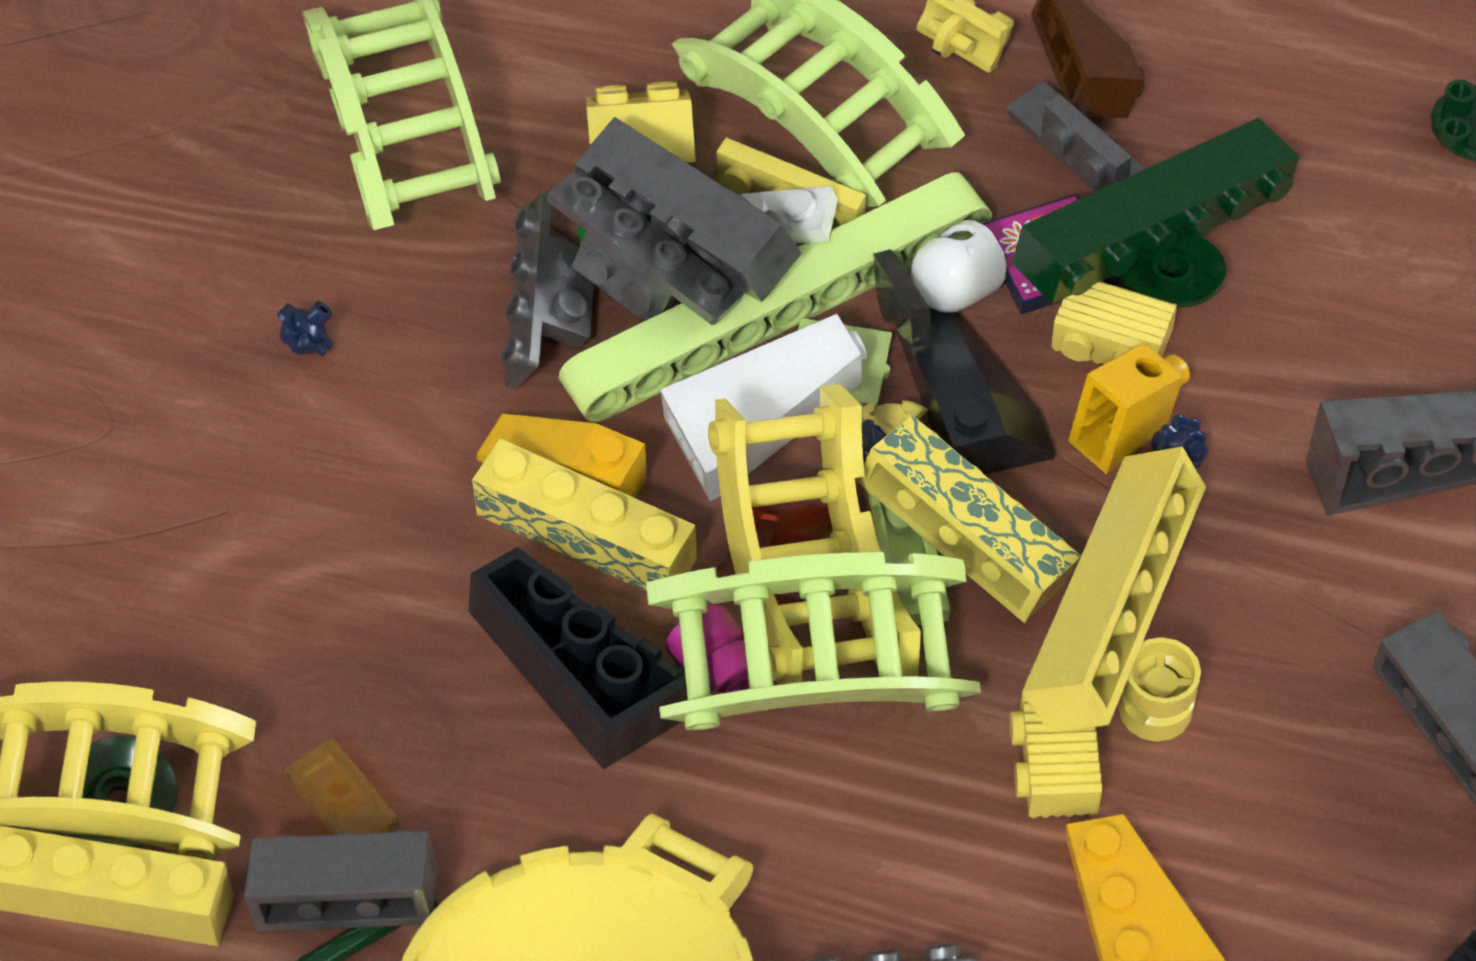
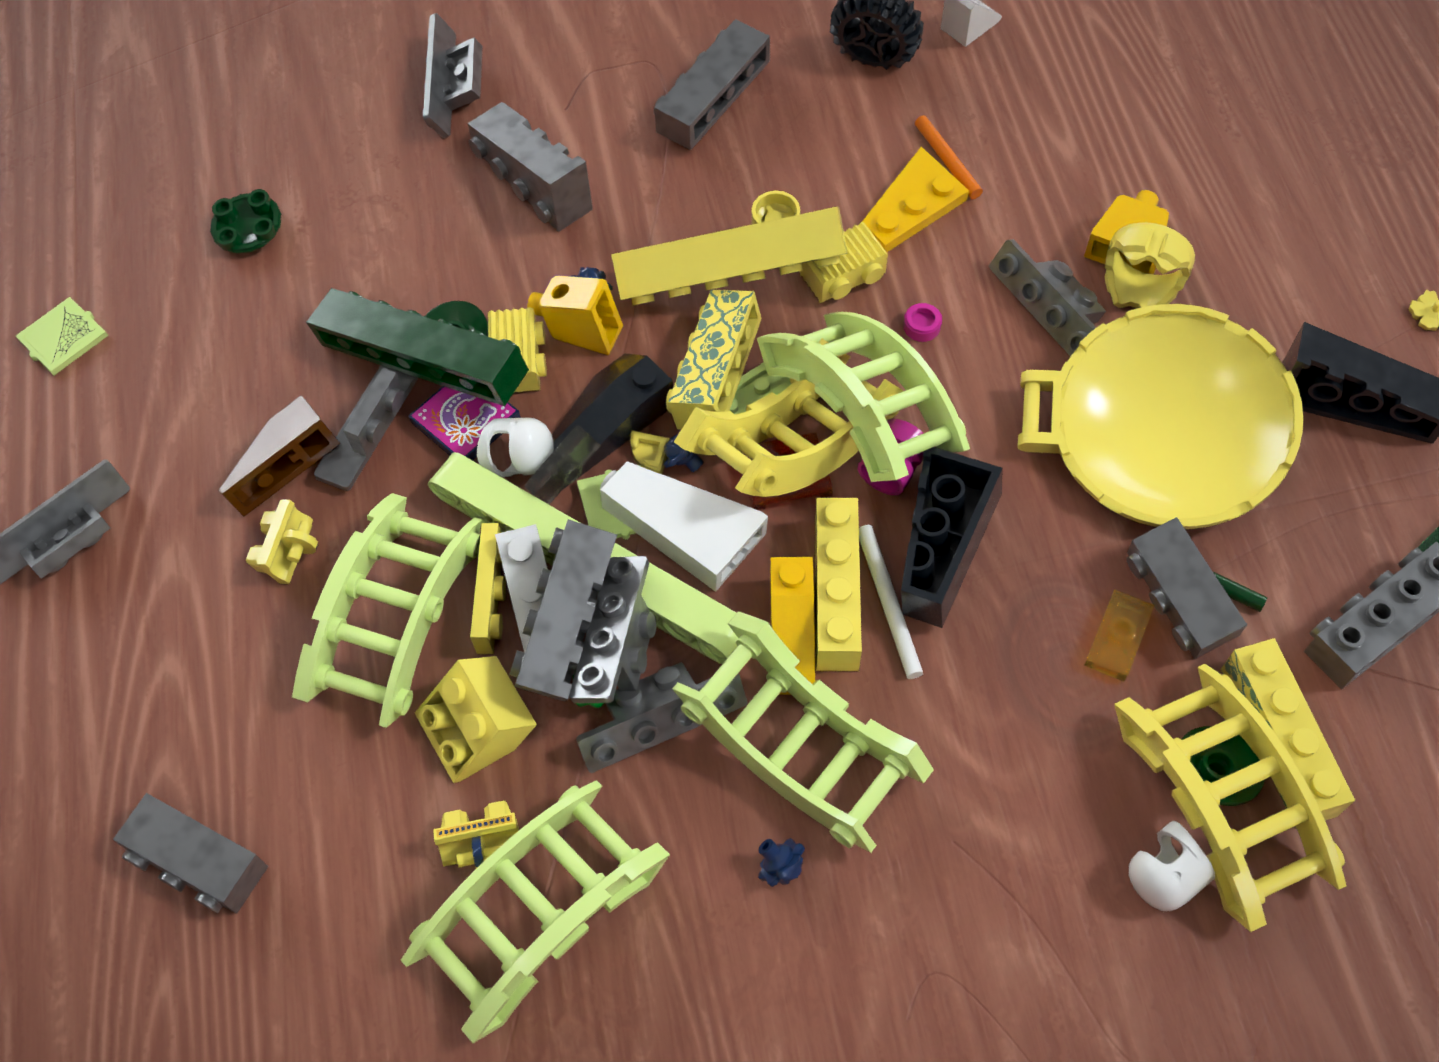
camera: 115 degrees left, 5 degrees up
none -> light yellow hips [433,800,519,869]
none -> yellowish green fence [672,611,934,853]
none -> white bar [859,525,923,679]
none -> dark pink tile [903,303,942,342]
none -> white helmet [1129,821,1215,911]

